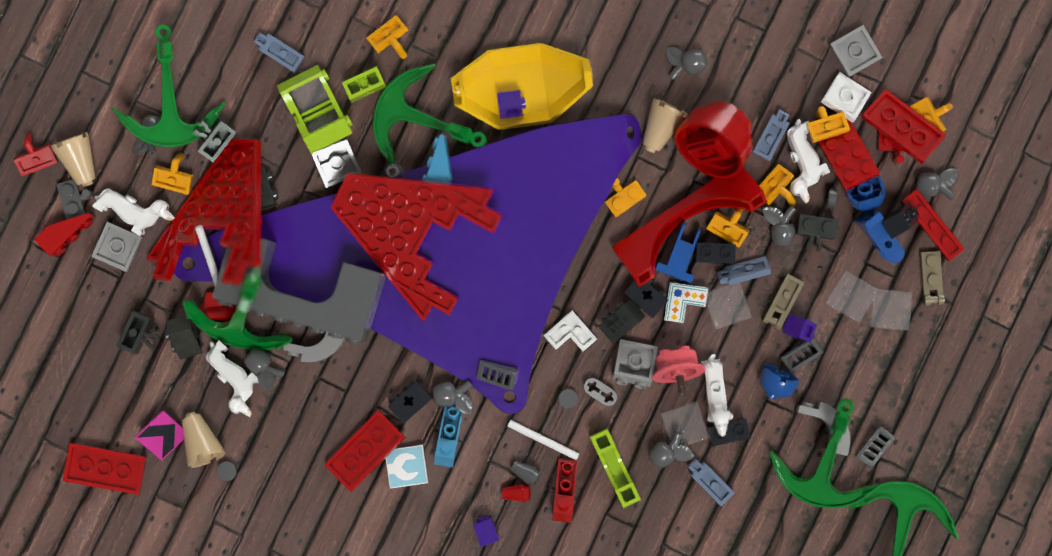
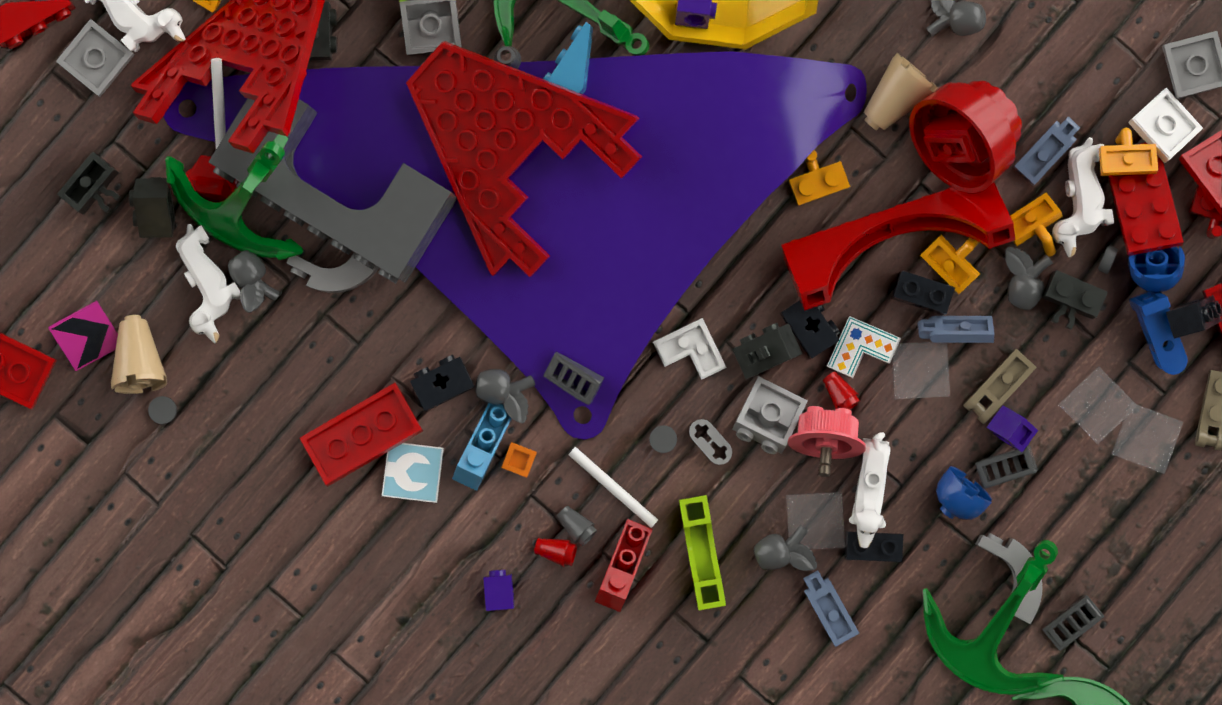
camera: 20 degrees right, 0 degrees up
blue piece [655,221,701,284] -> none
none -> orange plate [501,442,537,478]
none -> red cone [822,371,860,410]

